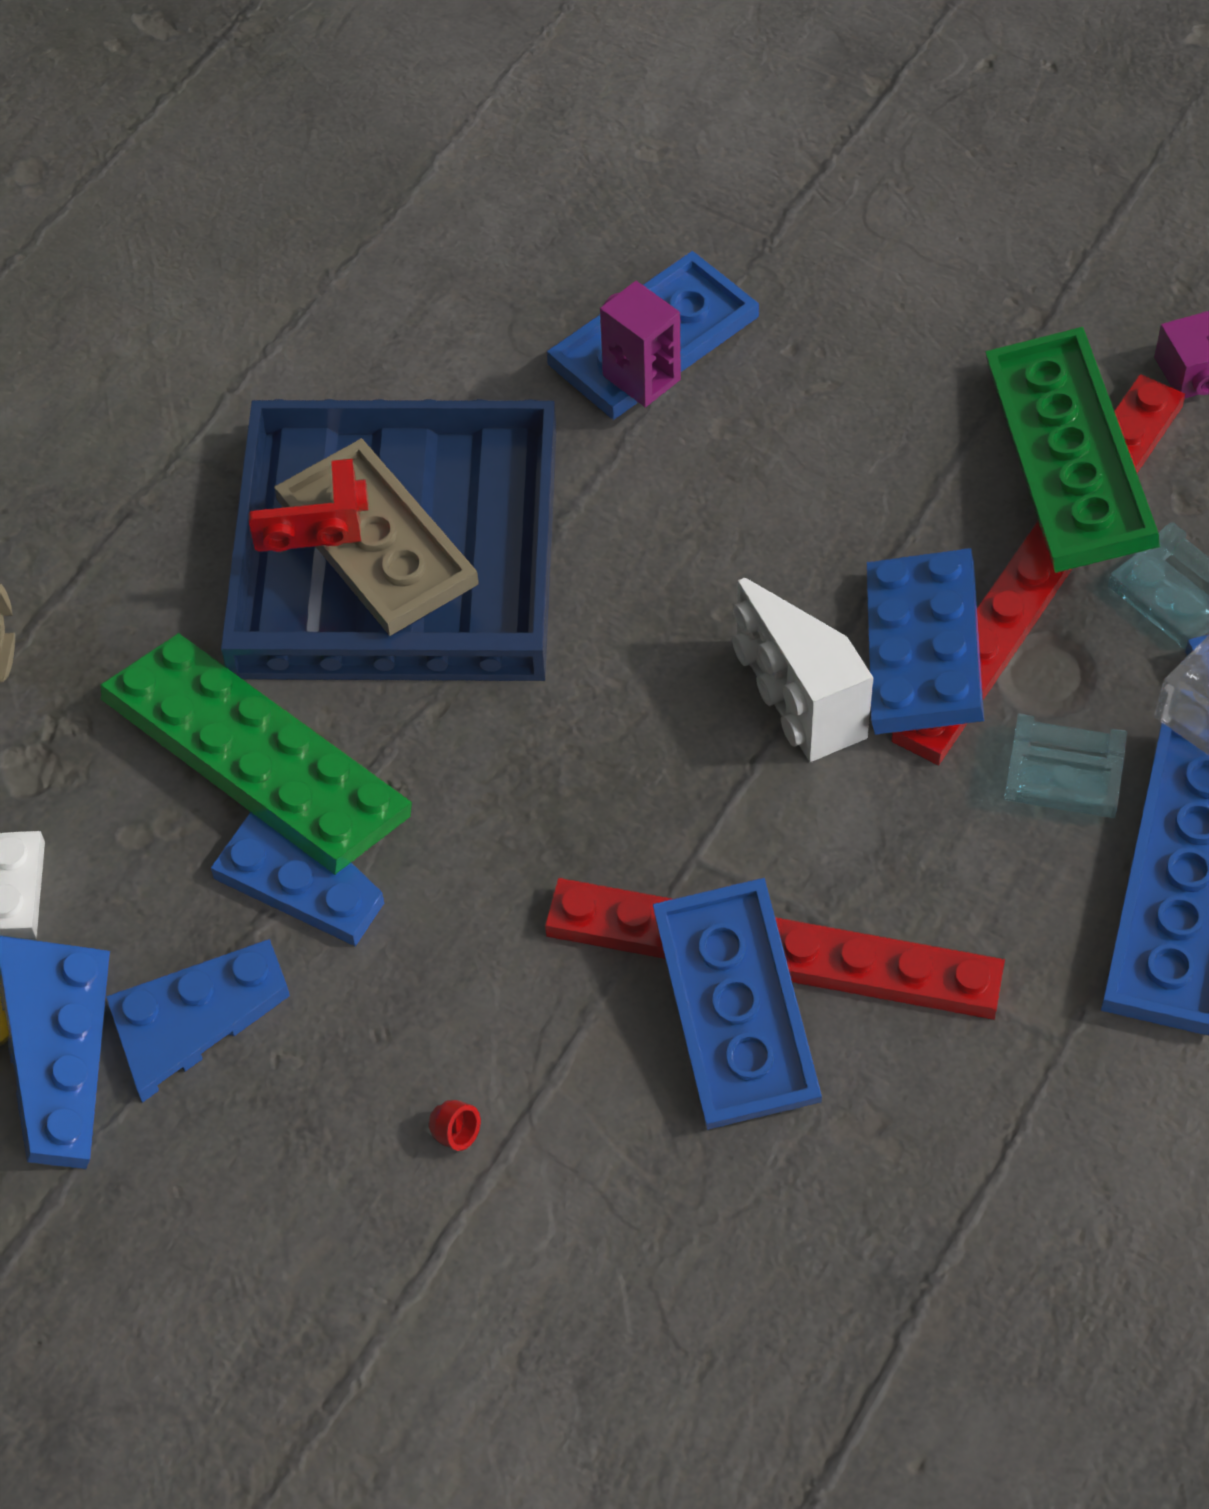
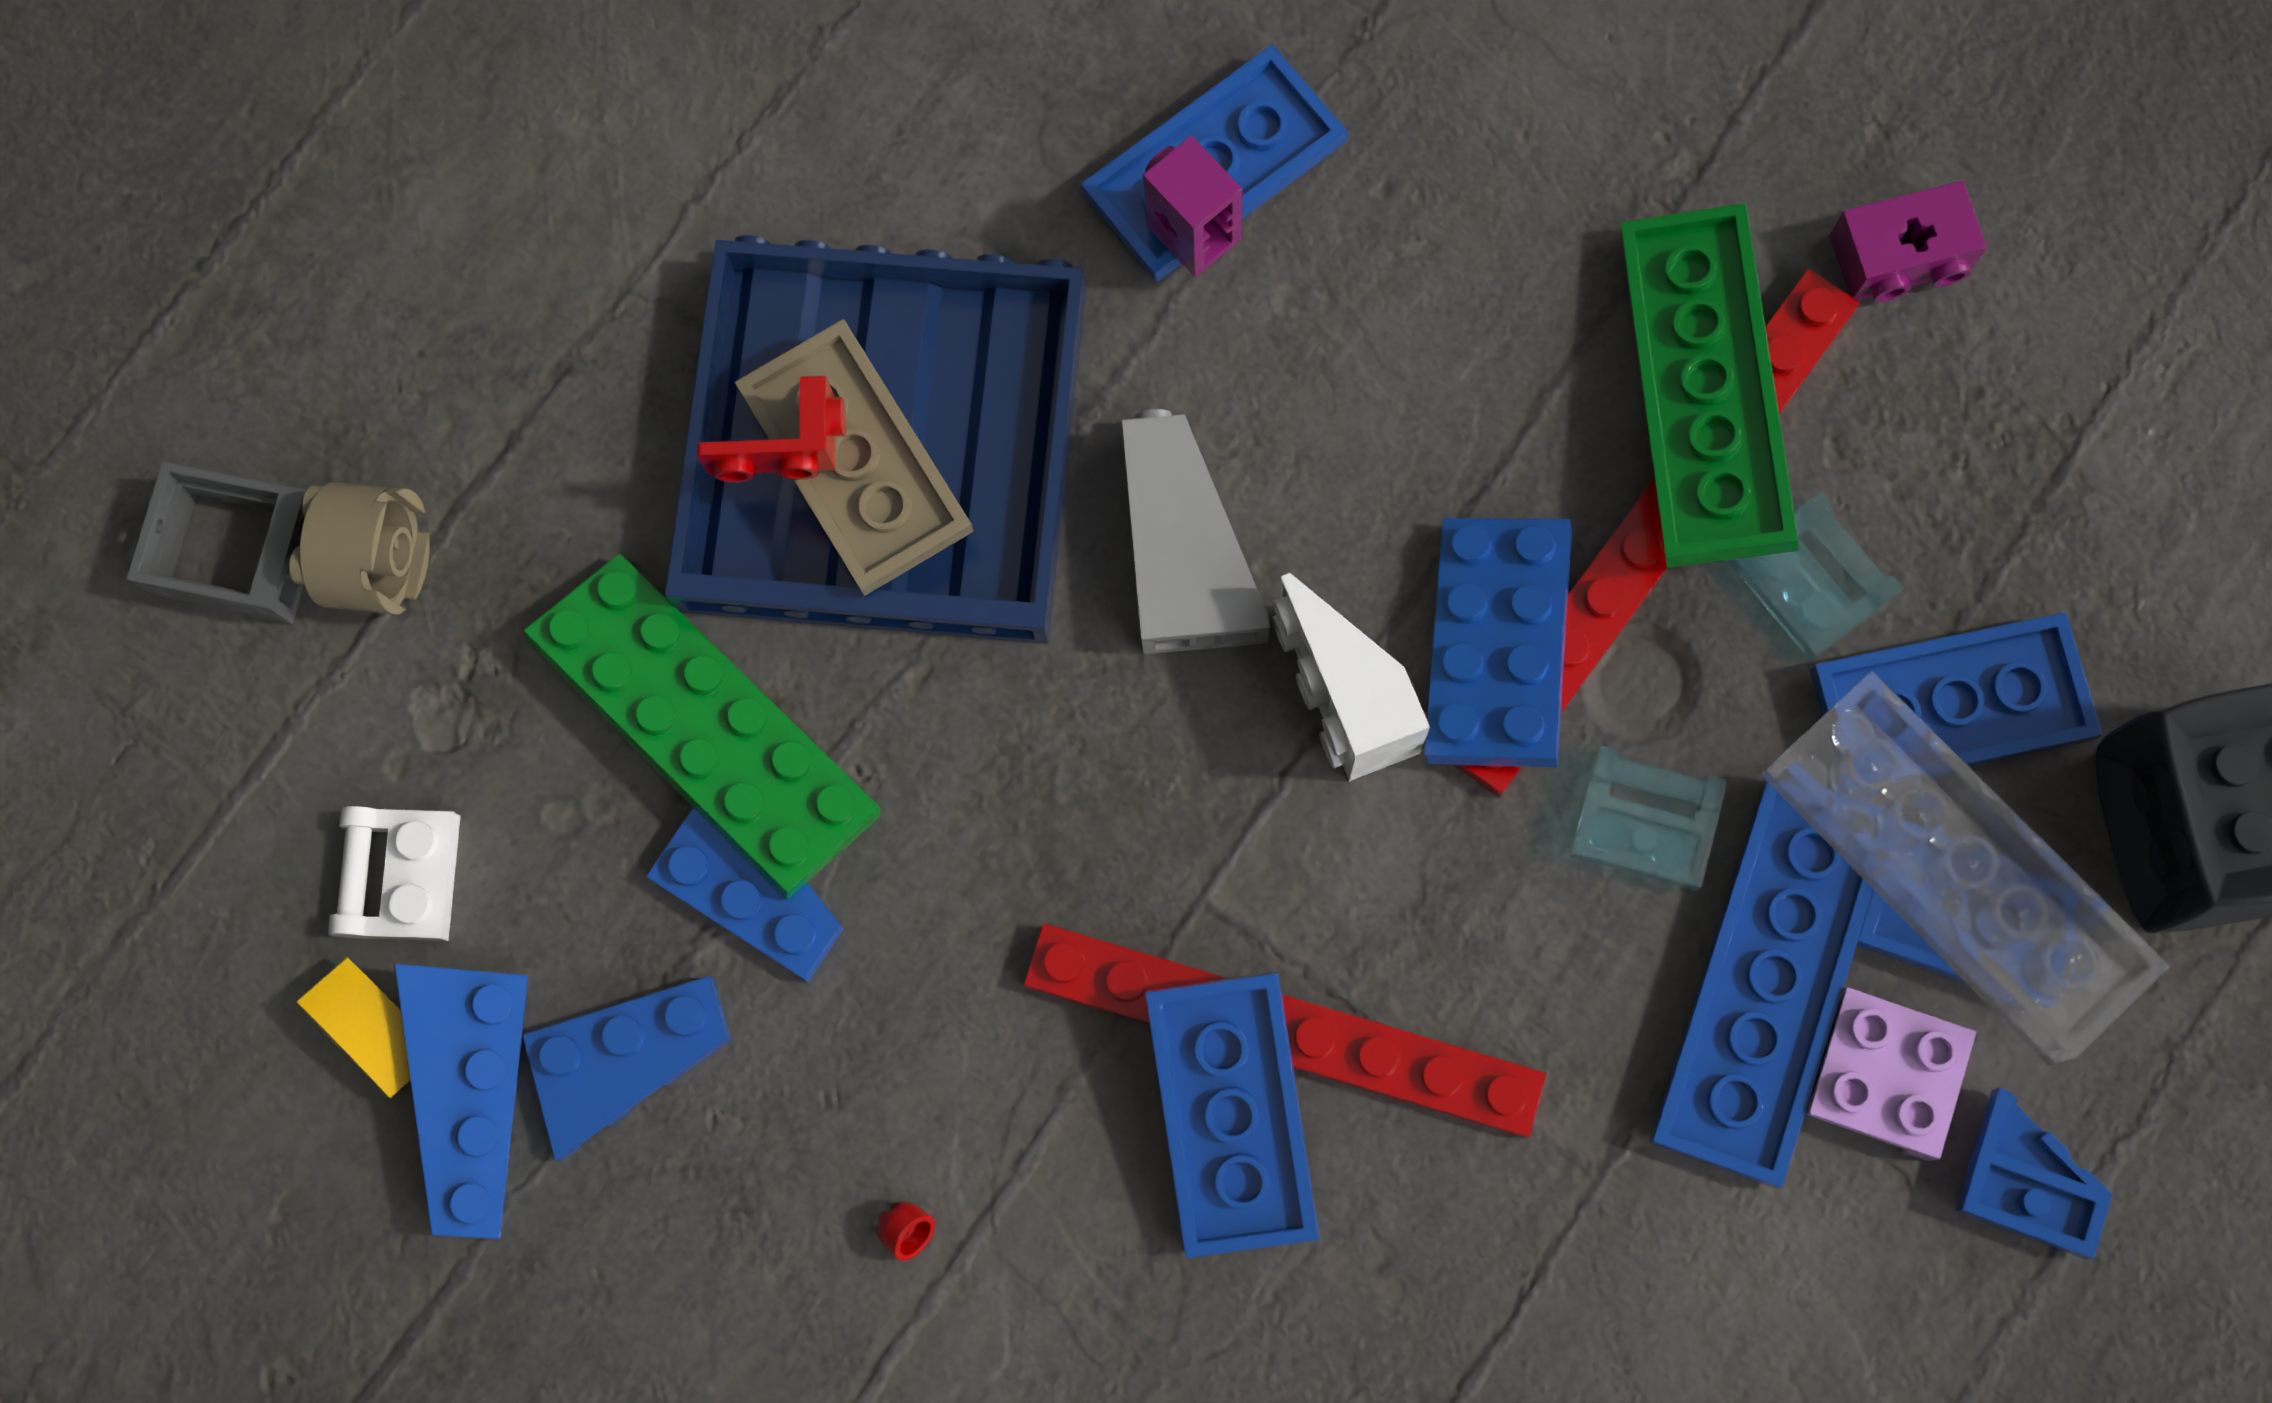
camera: 10 degrees right, 20 degrees up
none -> light grey slope [1122,409,1270,655]

